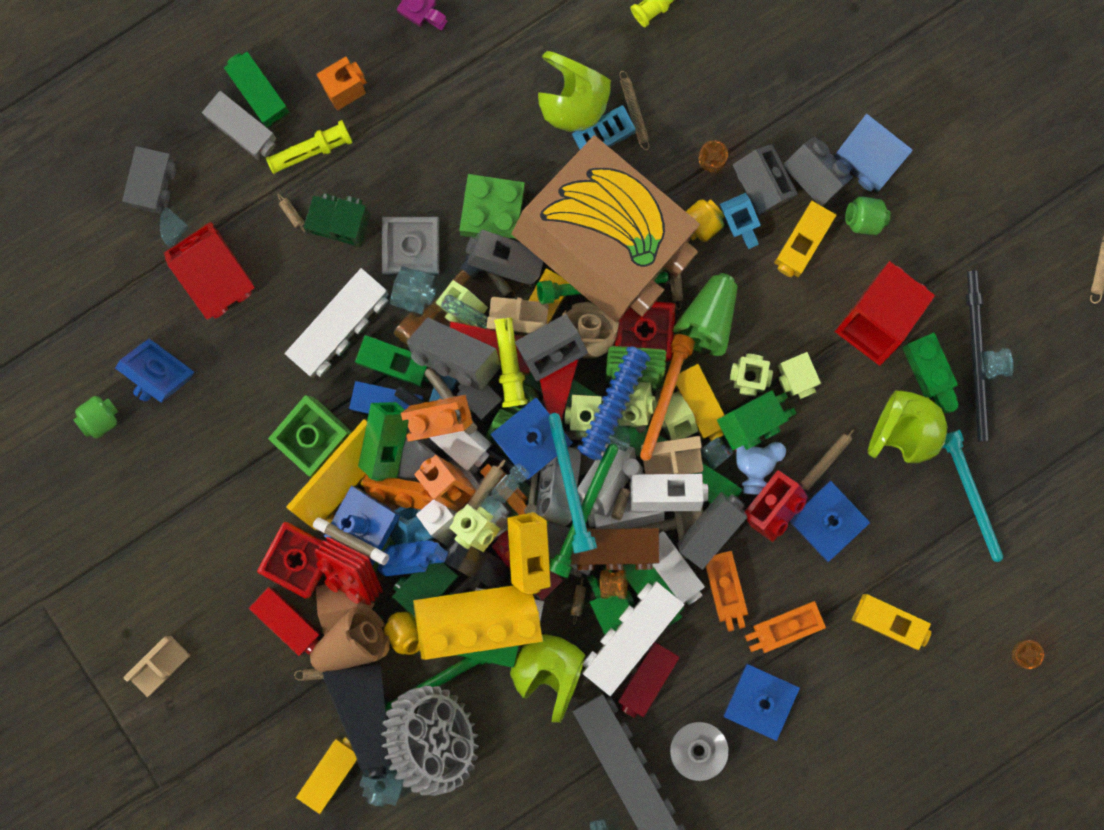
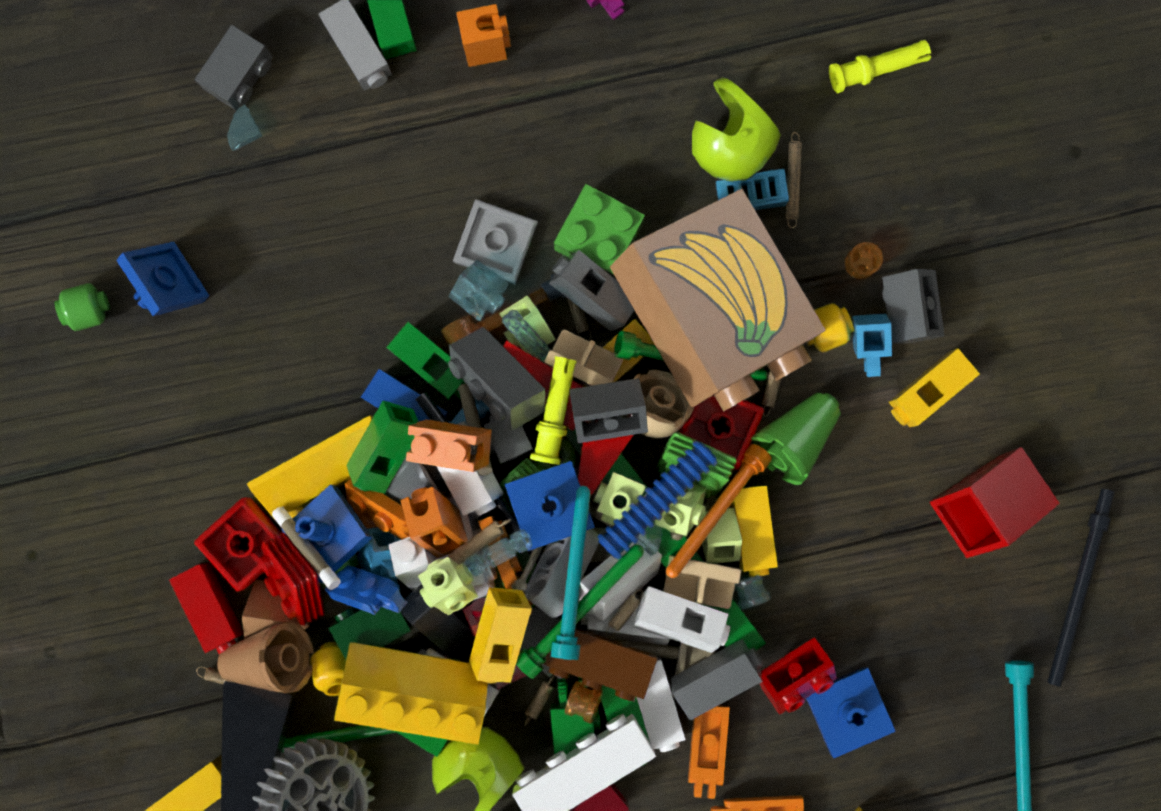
camera: 20 degrees right, 0 degrees up
tan panel [123,636,190,697] -> none
red slope [164,221,255,320] -> none
neon yellow pin [266,120,353,174] -> none
bright green brick [268,395,352,477] -> none
tan piece [278,194,305,231] -> none
white brick [284,268,389,379] -> none
dark green brick [304,193,371,248] -> none
light grey axle [622,458,644,479] -> none
green hinge [717,390,797,450] -> none
yellowish green brick [730,354,773,396] -> none
light blue animal [735,442,786,495] -> none
yellowish green brick [778,352,821,399] -> none
dark grey brick [783,136,853,206] -> none
tan piece [801,430,854,490] -> none
medium blue slope [834,114,912,192] -> none
bright green head [845,197,890,235] -> none
lime piece [868,390,948,463] -> none
green hinge [902,333,959,414] -> none
clear light blue wheel [984,348,1014,379] -> none

